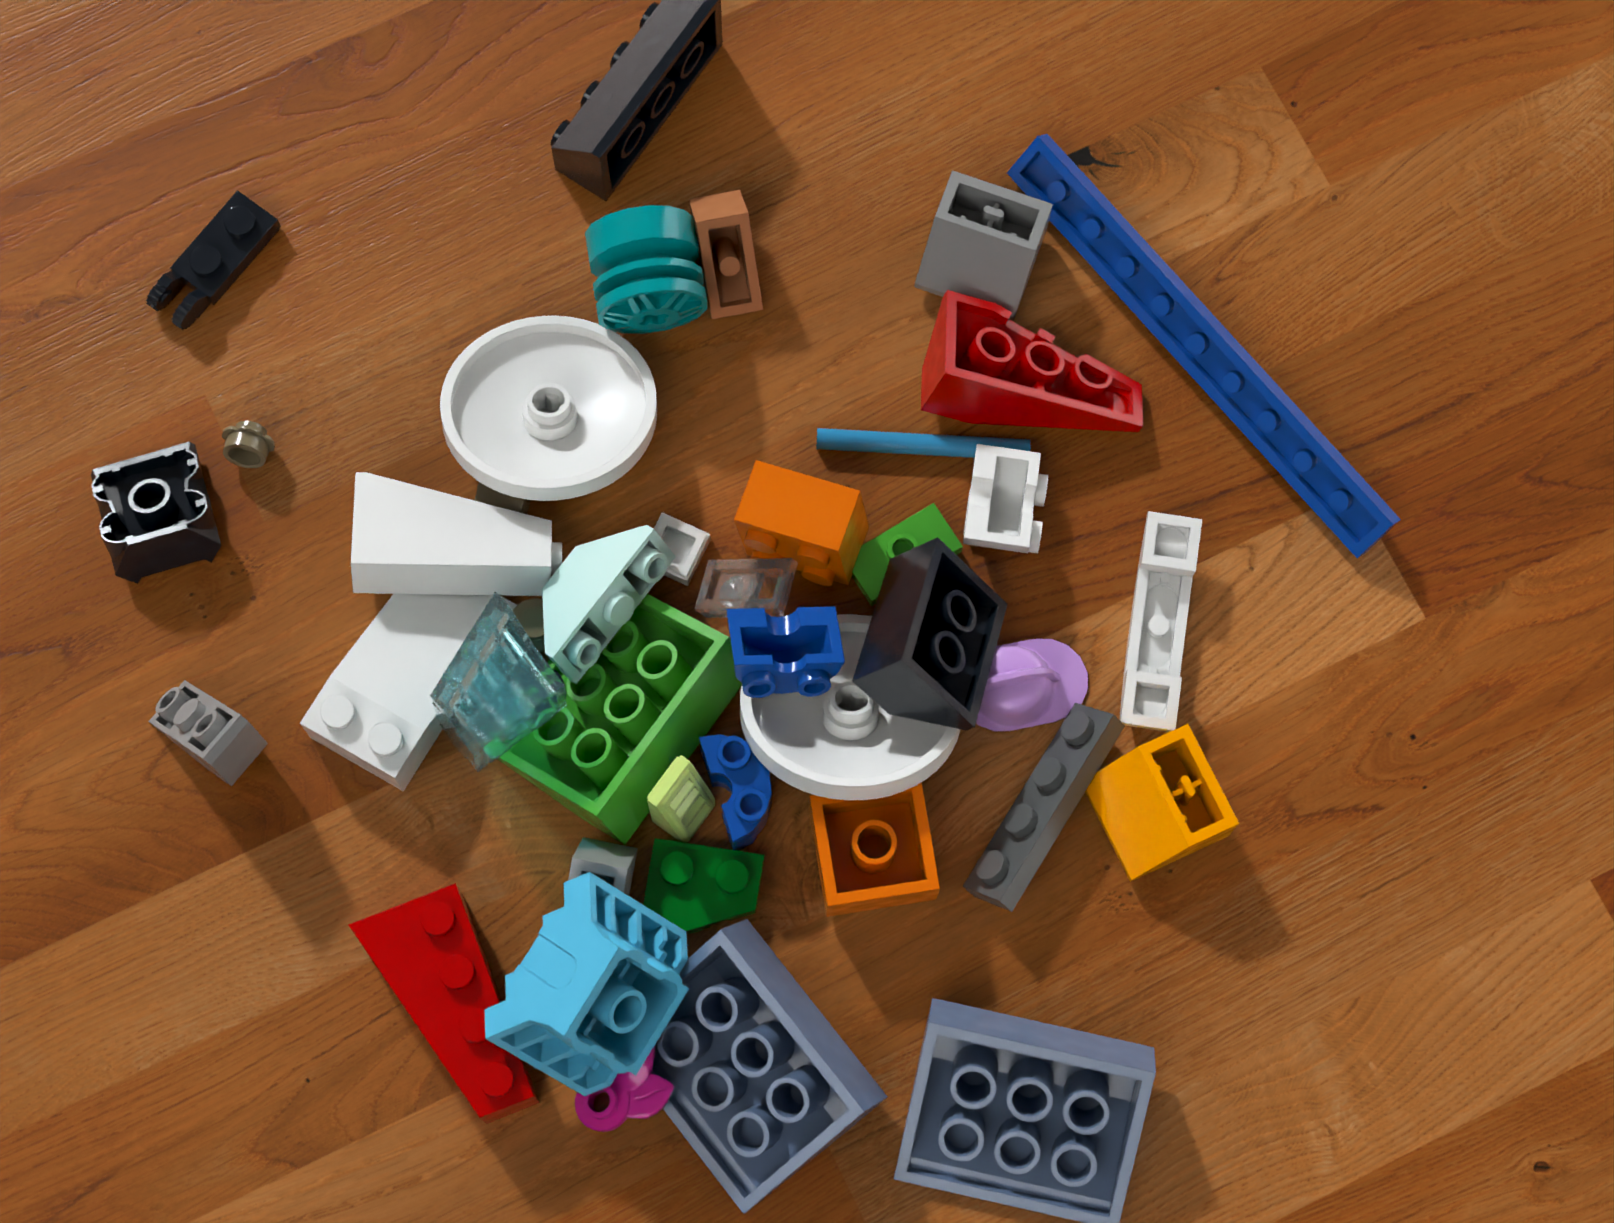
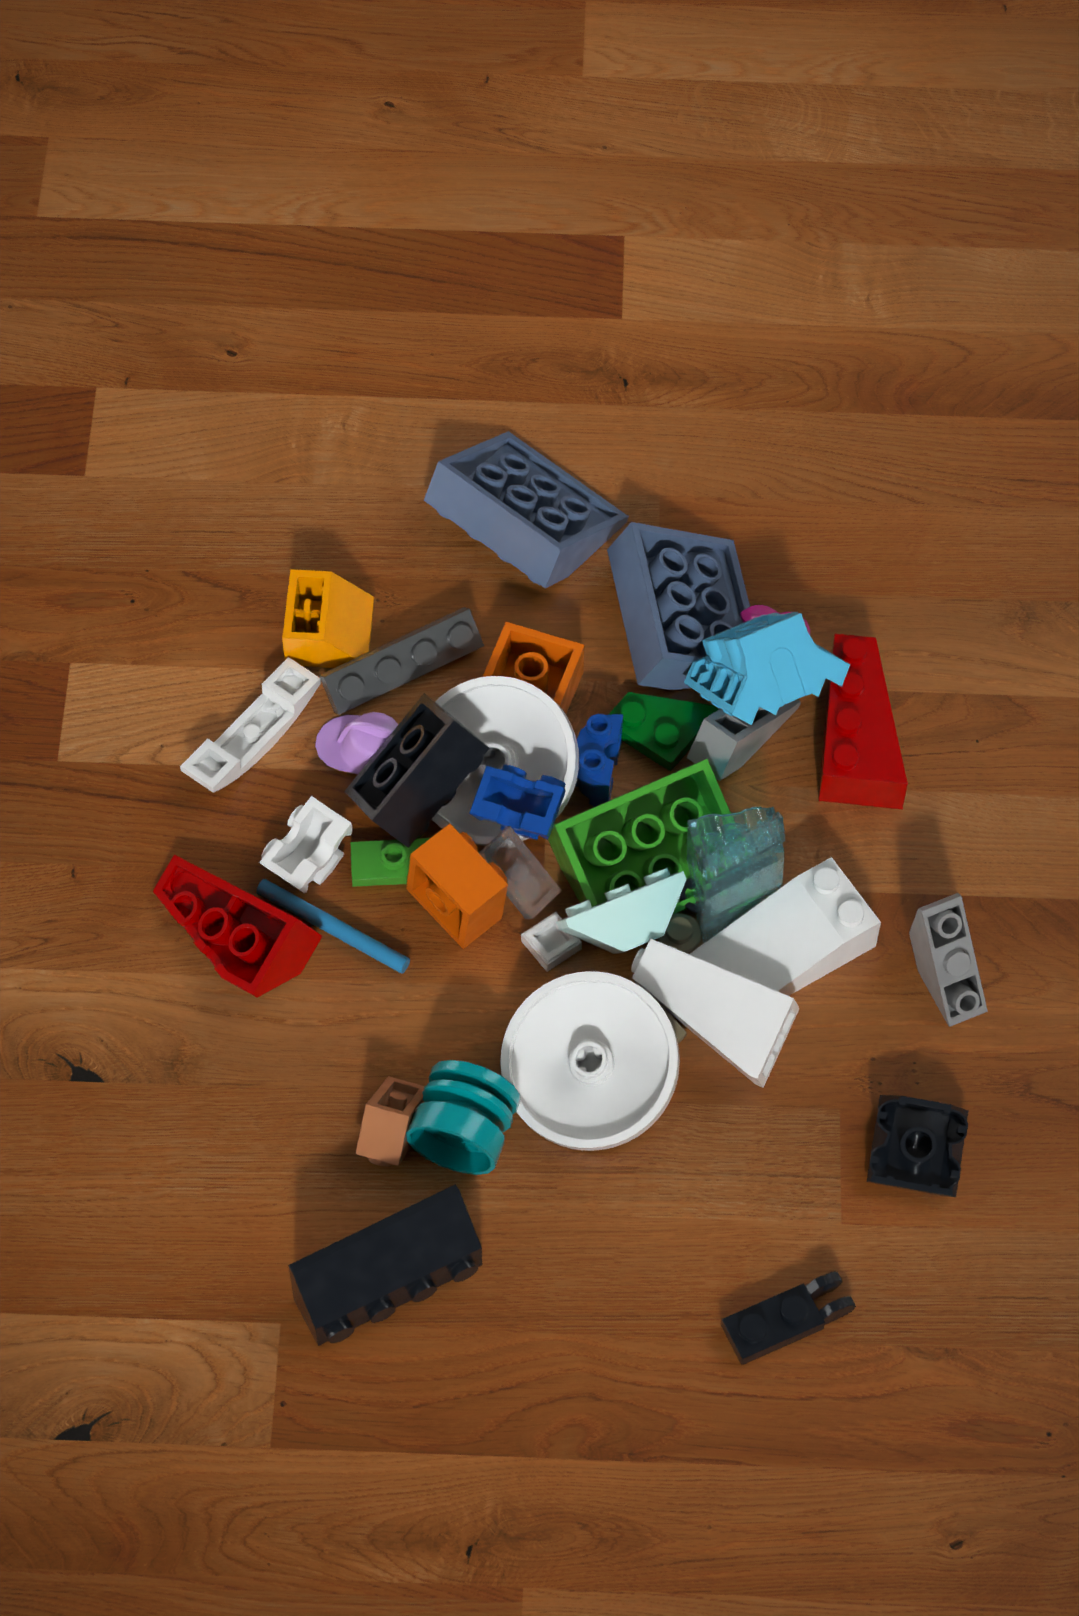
camera: 150 degrees left, 15 degrees down
dark tan plate [222,421,275,468] -> none
yellowish green slope [647,755,715,843] -> none
light grey slope [914,170,1053,321] -> none
blue plate [1007,134,1401,558] -> none

